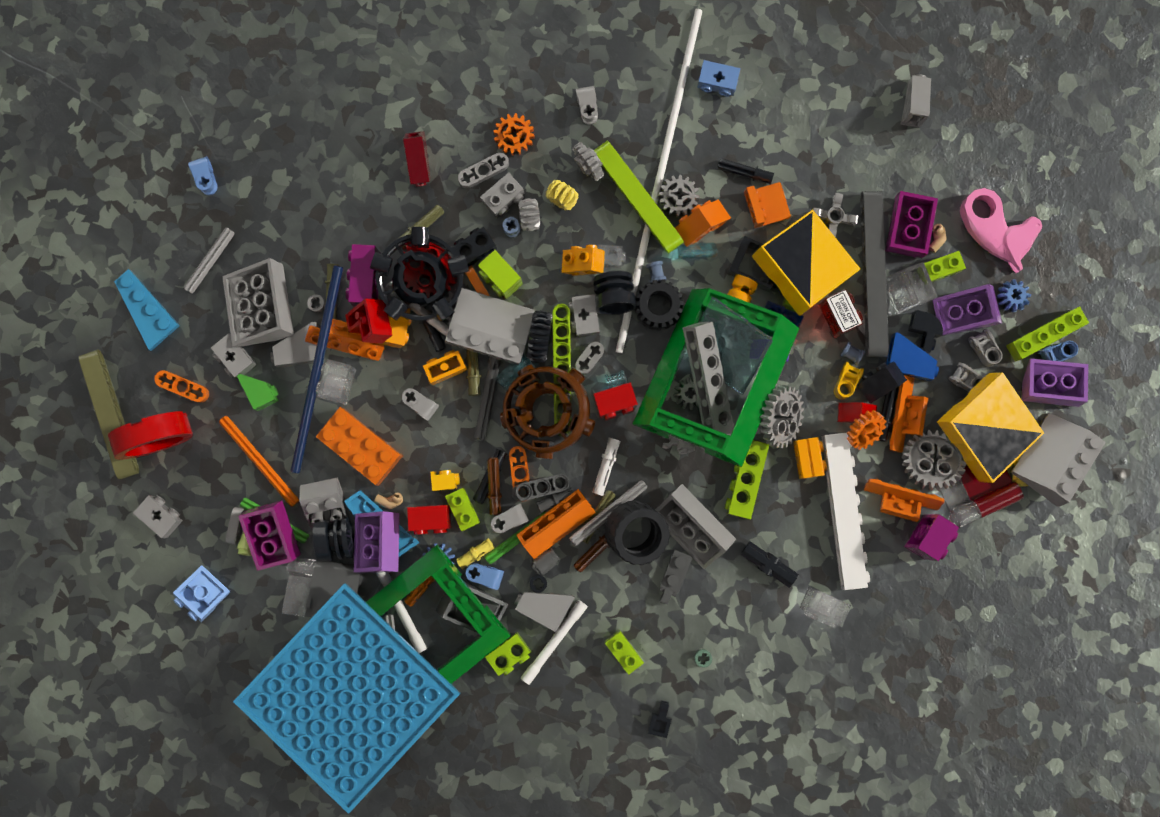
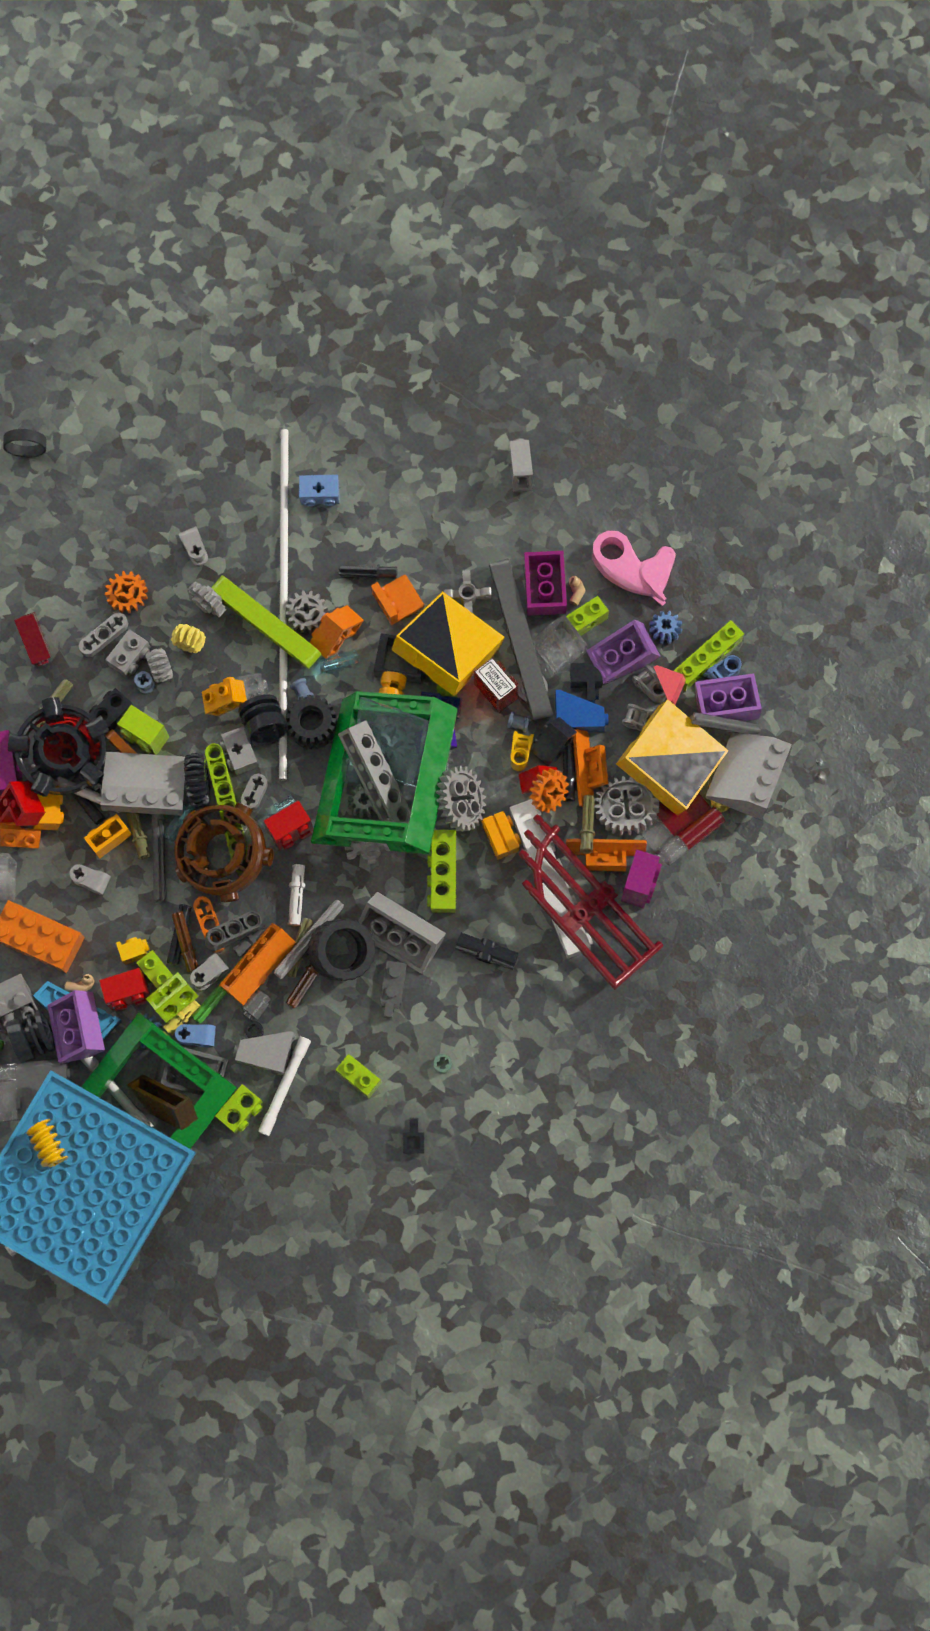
camera: 15 degrees left, 10 degrees down
orange axle [404,575,434,607] -> none
clear brick [800,587,851,628] -> none
none -> yellow piece [27,1119,68,1167]
none -> dark brown brick [126,1074,198,1130]
none -> lime brick [146,972,199,1023]
none -> dark red piece [518,814,663,990]
none -> olive axle [579,795,595,854]
none -> coral slope [654,665,686,705]
none -> dark grey axle [690,712,761,735]

